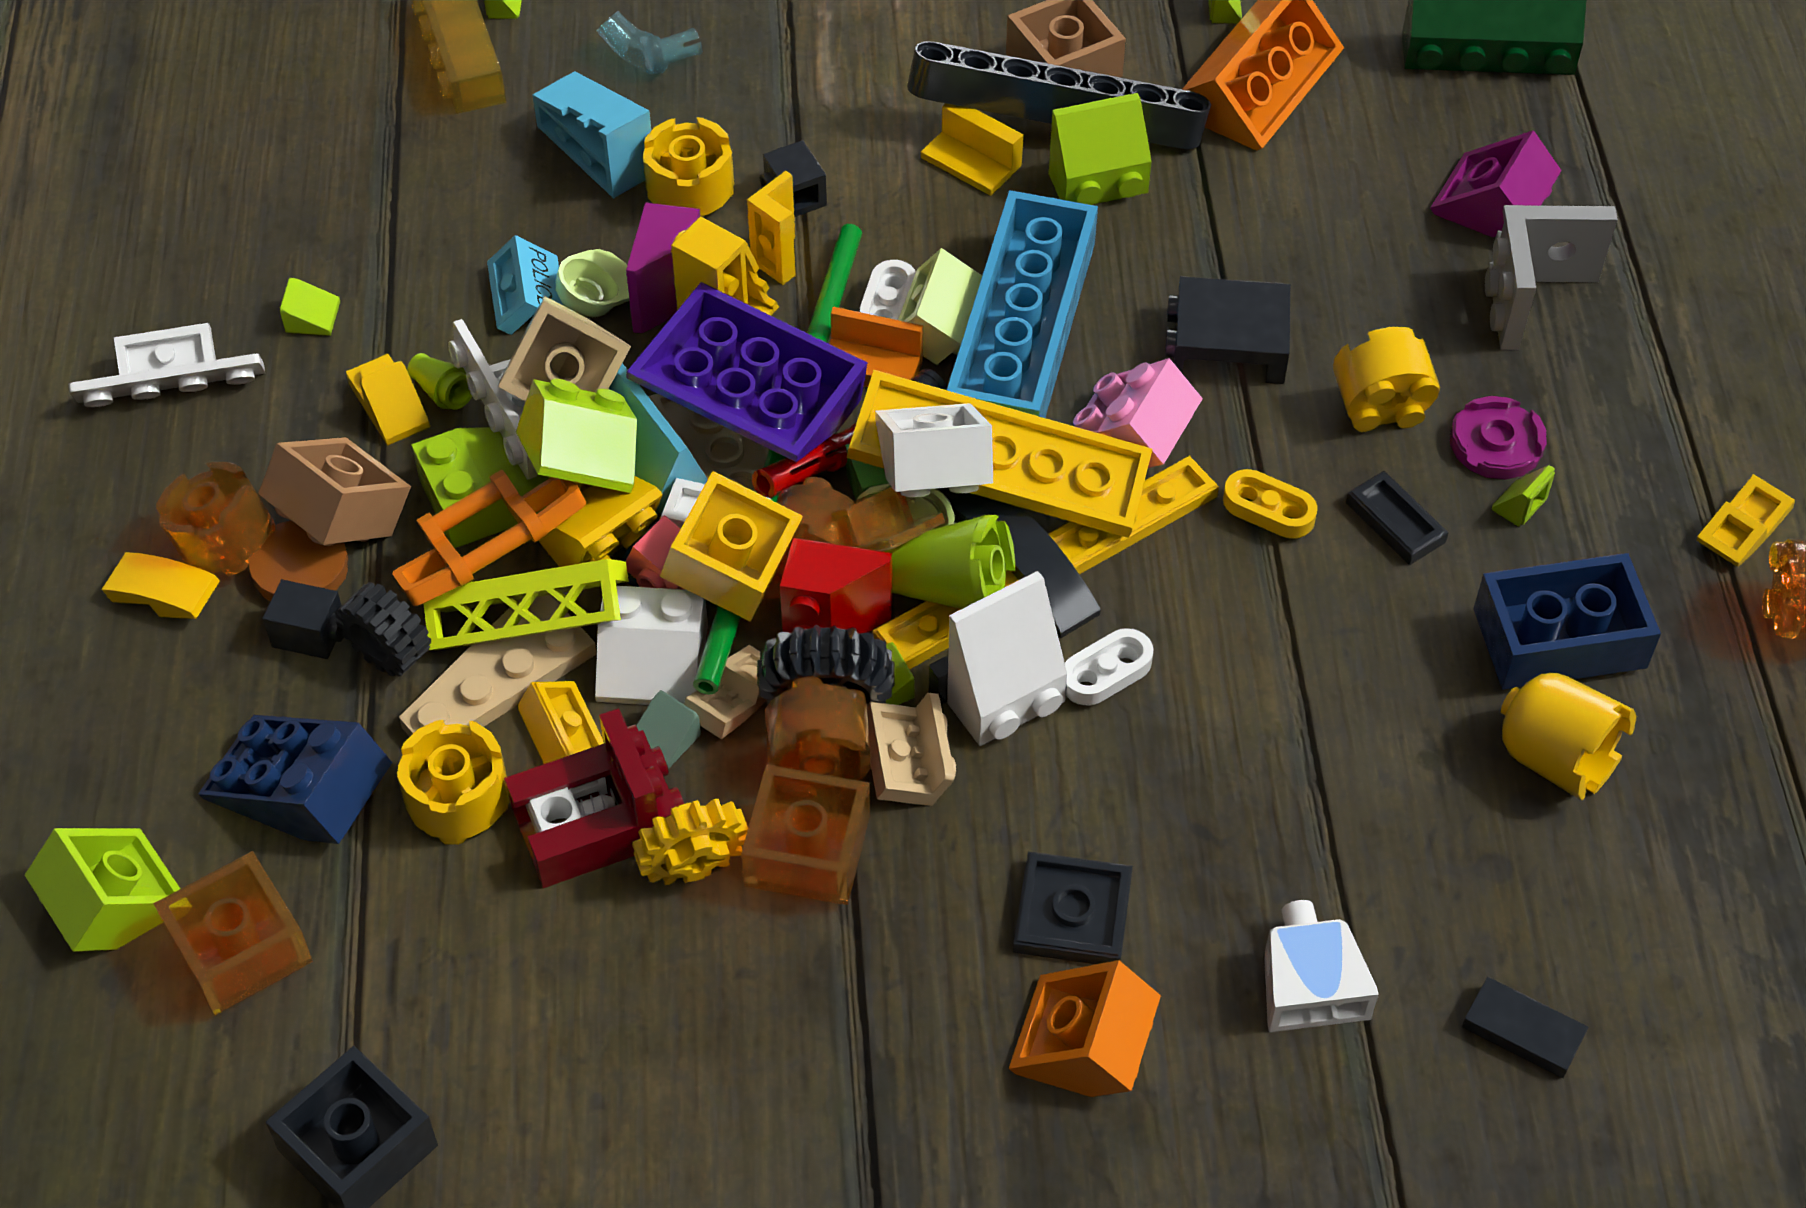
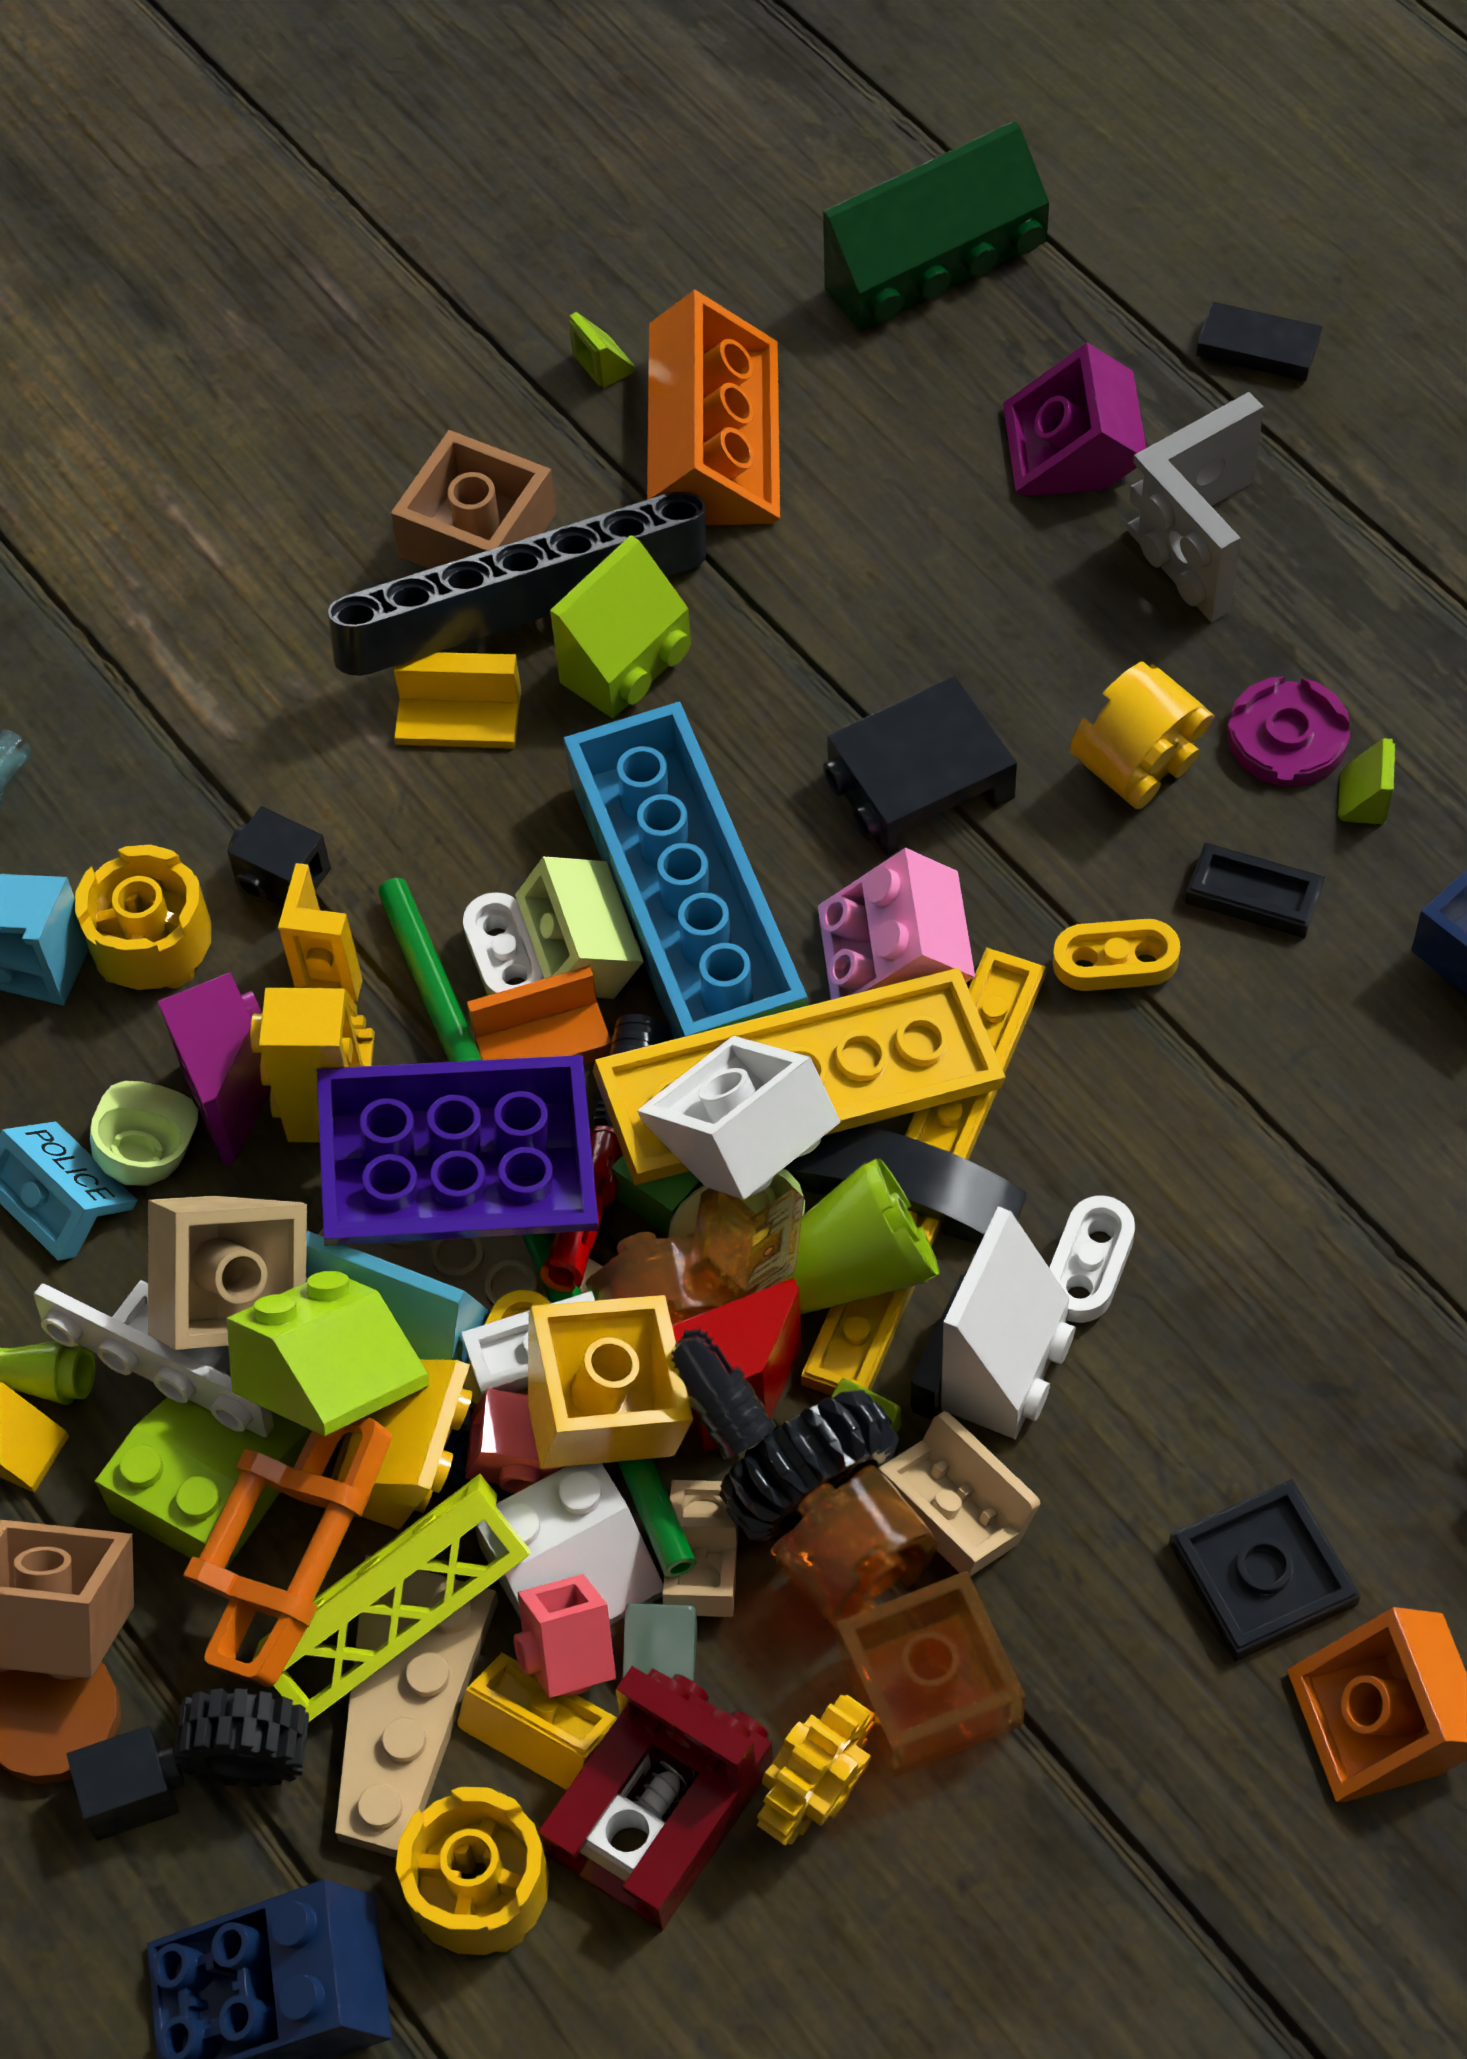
camera: 30 degrees left, 5 degrees up
none -> coral brick [514,1574,616,1698]
none -> black hinge [671,1327,777,1459]
none -> black tile [1196,301,1322,381]

